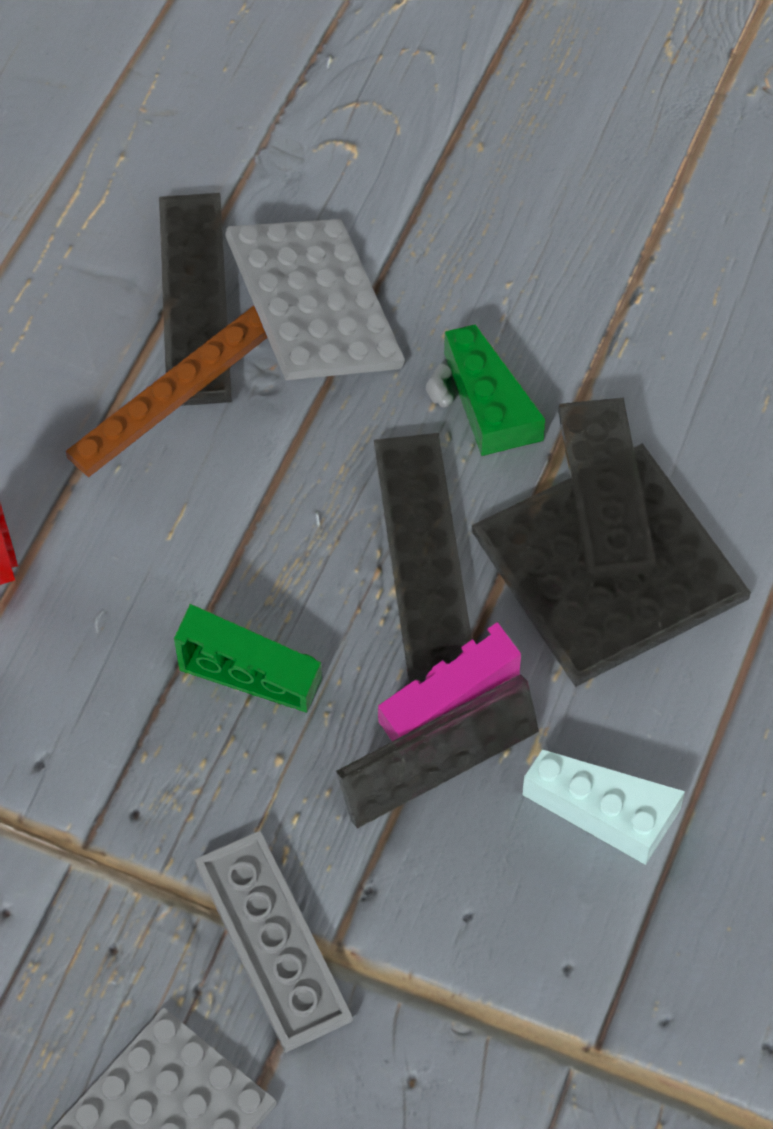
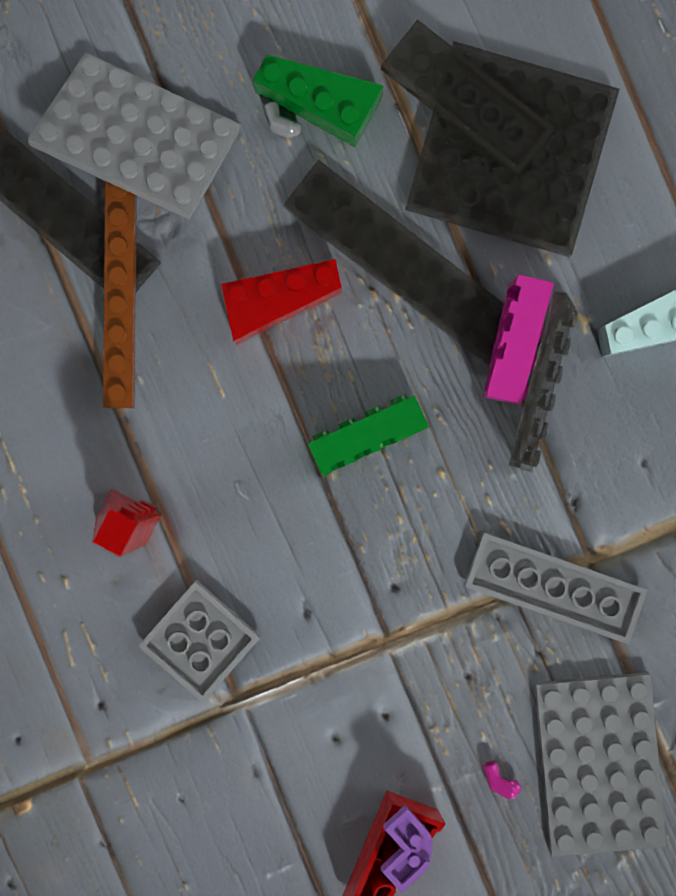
camera: 45 degrees left, 30 degrees up
none -> red wedge [221,259,342,345]
none -> dark pink arm [483,761,521,799]

